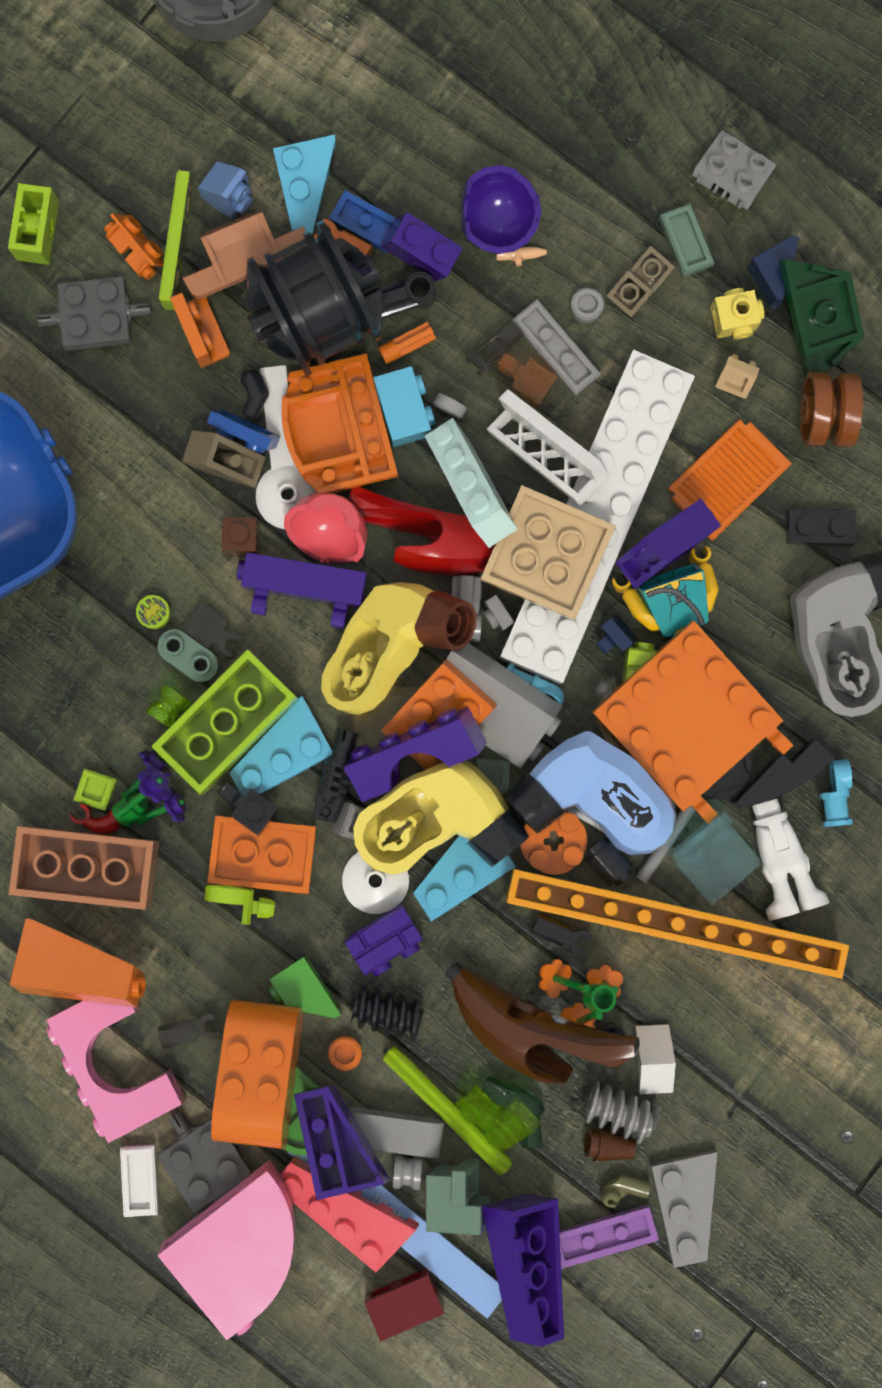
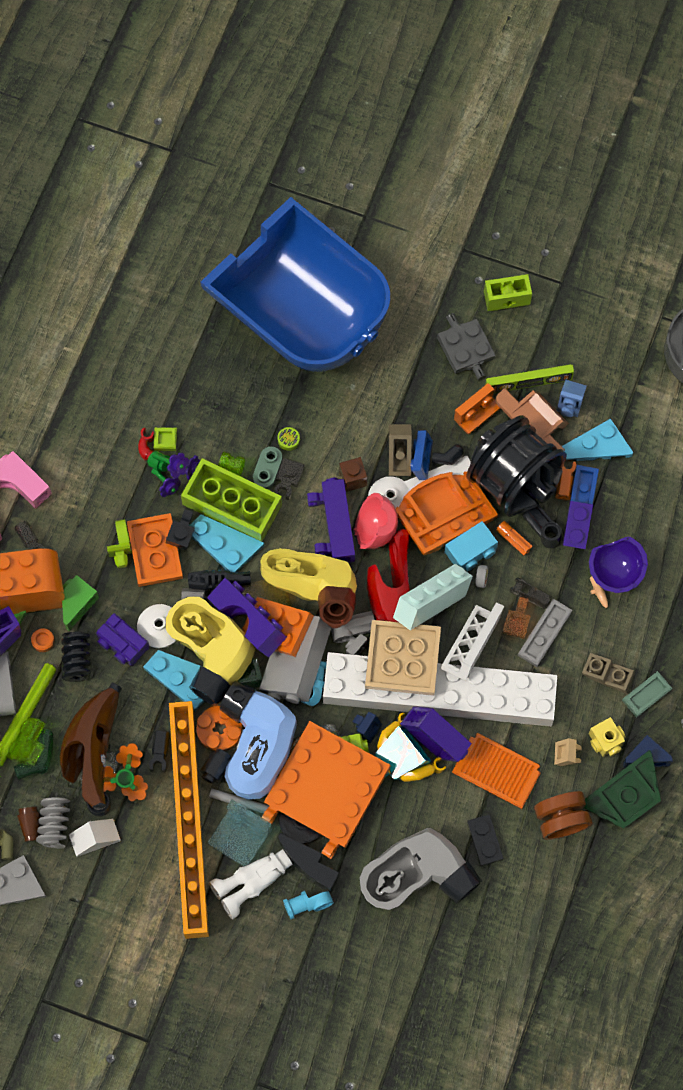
camera: 80 degrees right, 15 degrees down
nougat brick [8,826,160,910] -> none
orange slope [9,918,146,1007] -> none
orange hinge [104,213,164,280] -> none
light grey tile [570,288,604,323] -> none

